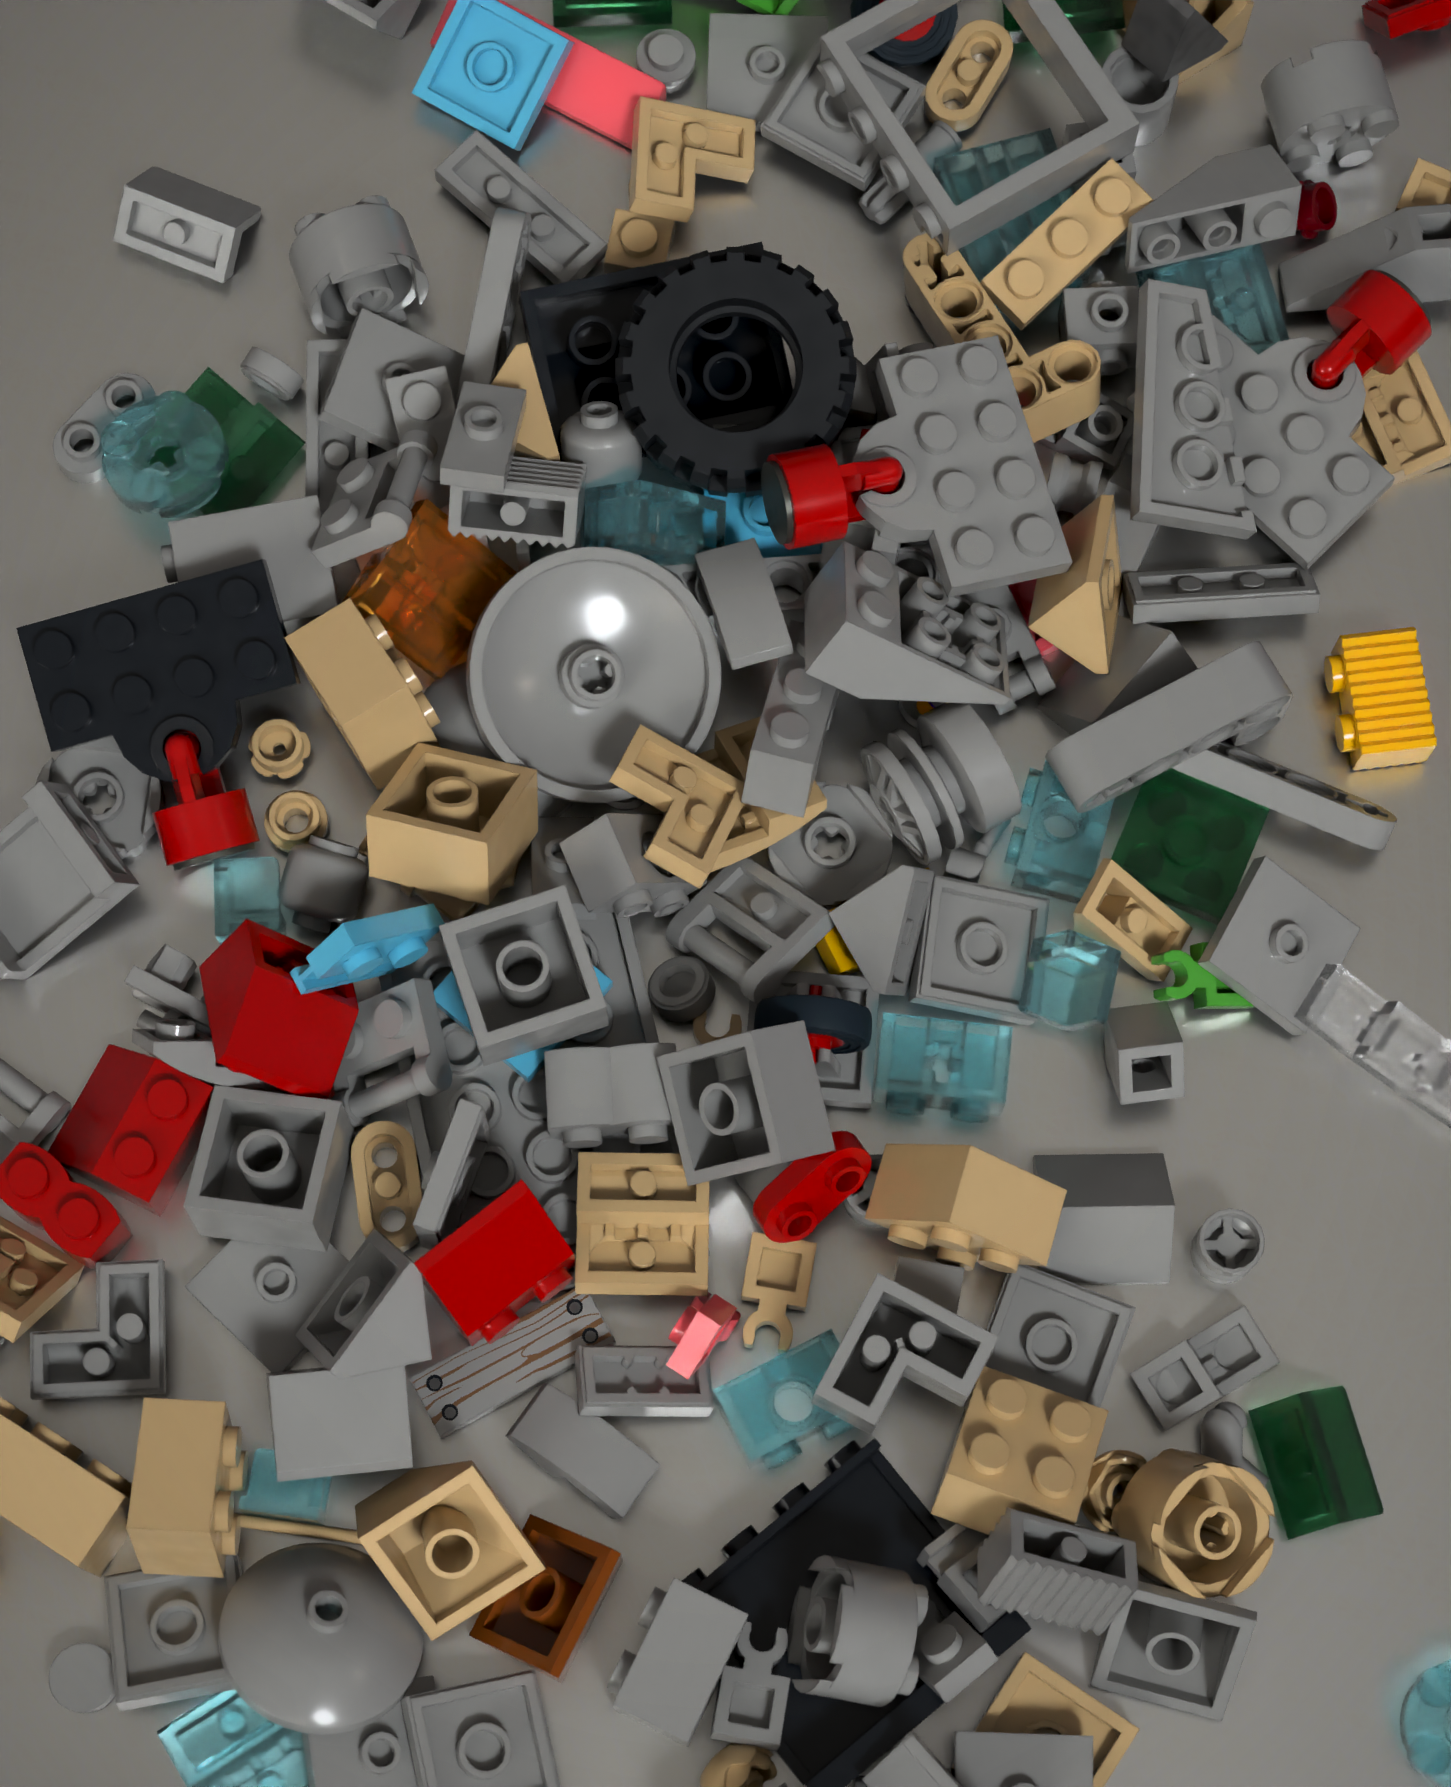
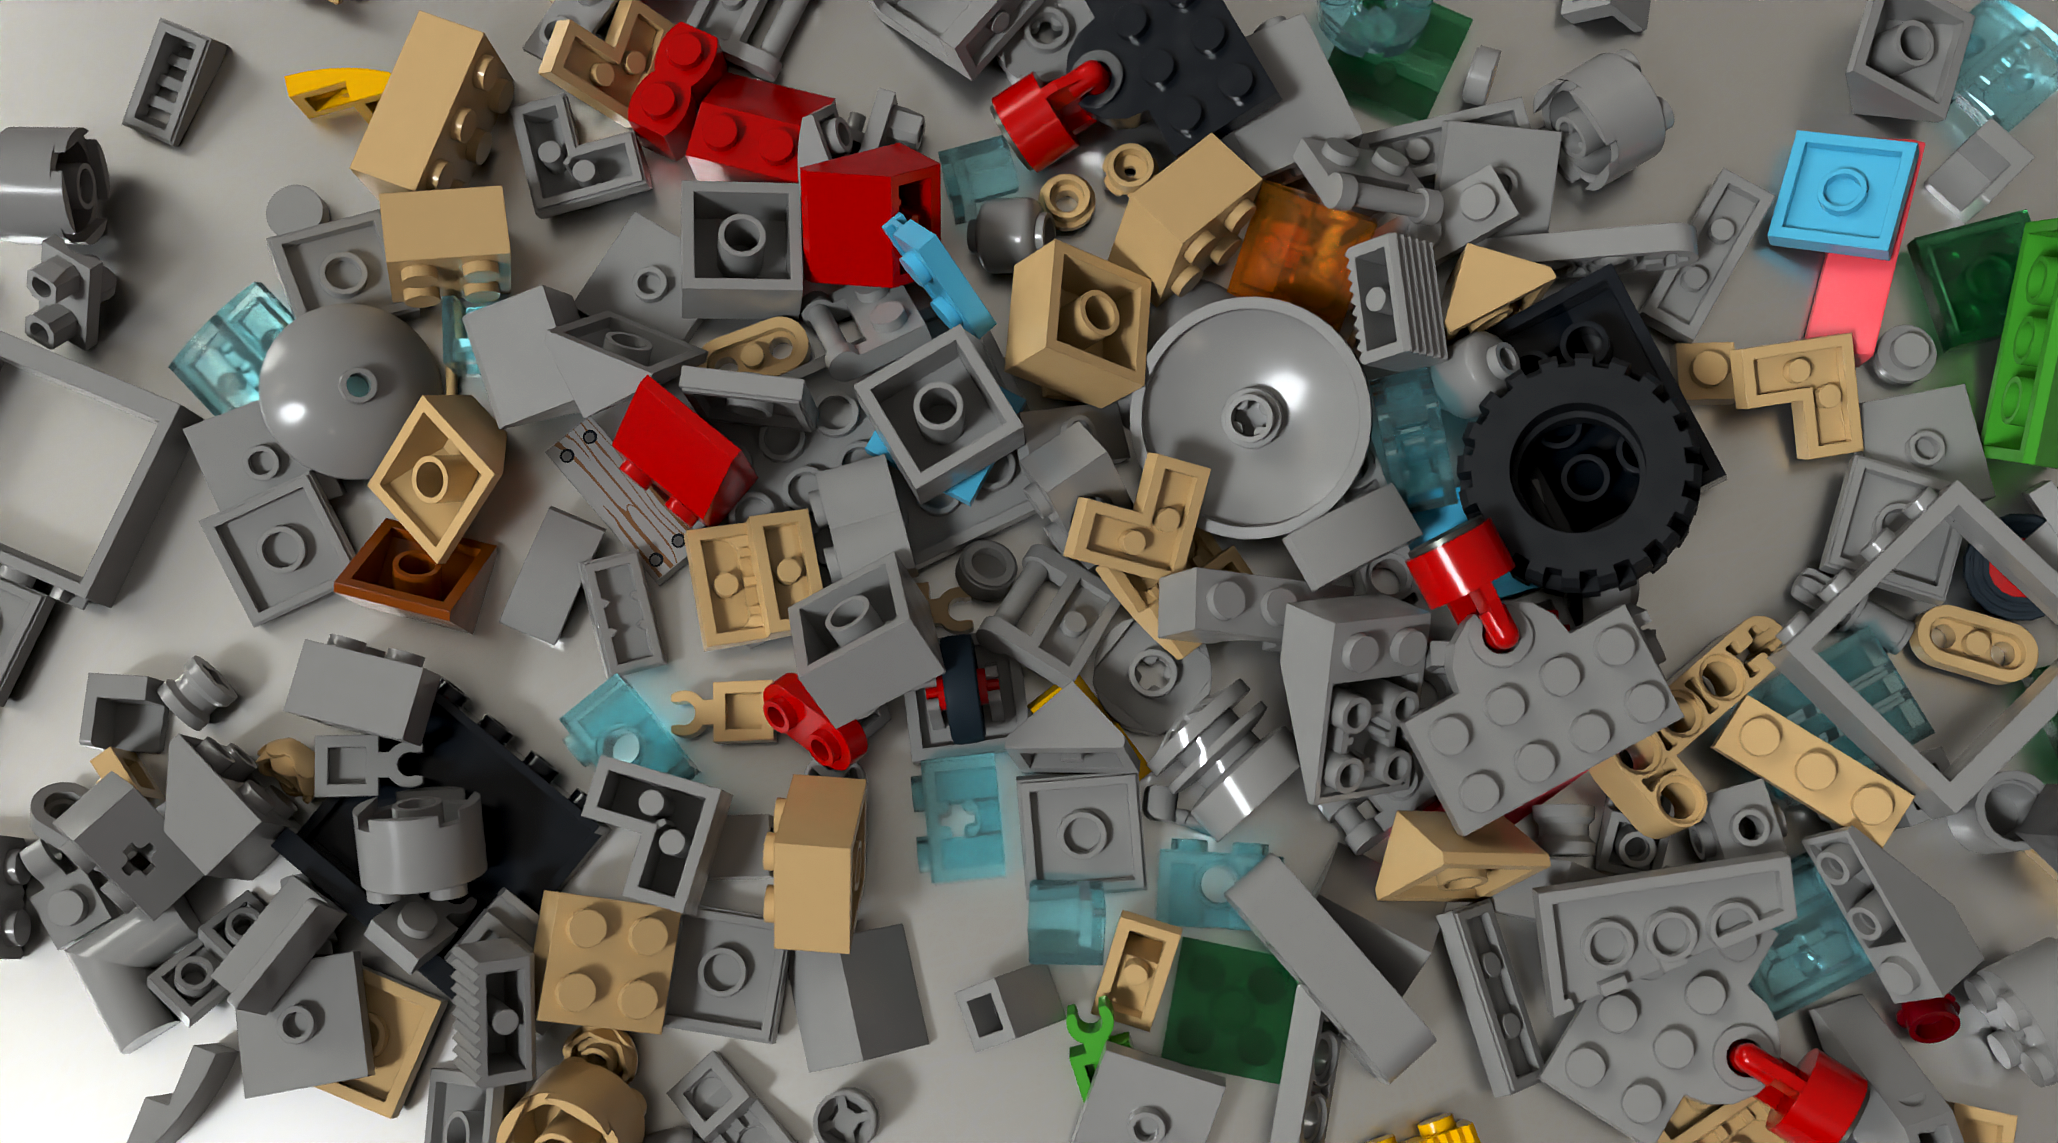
camera: 85 degrees right, 5 degrees up
light grey plate [440,381,526,493] -> none
coral plate [666,1292,741,1379] -> none

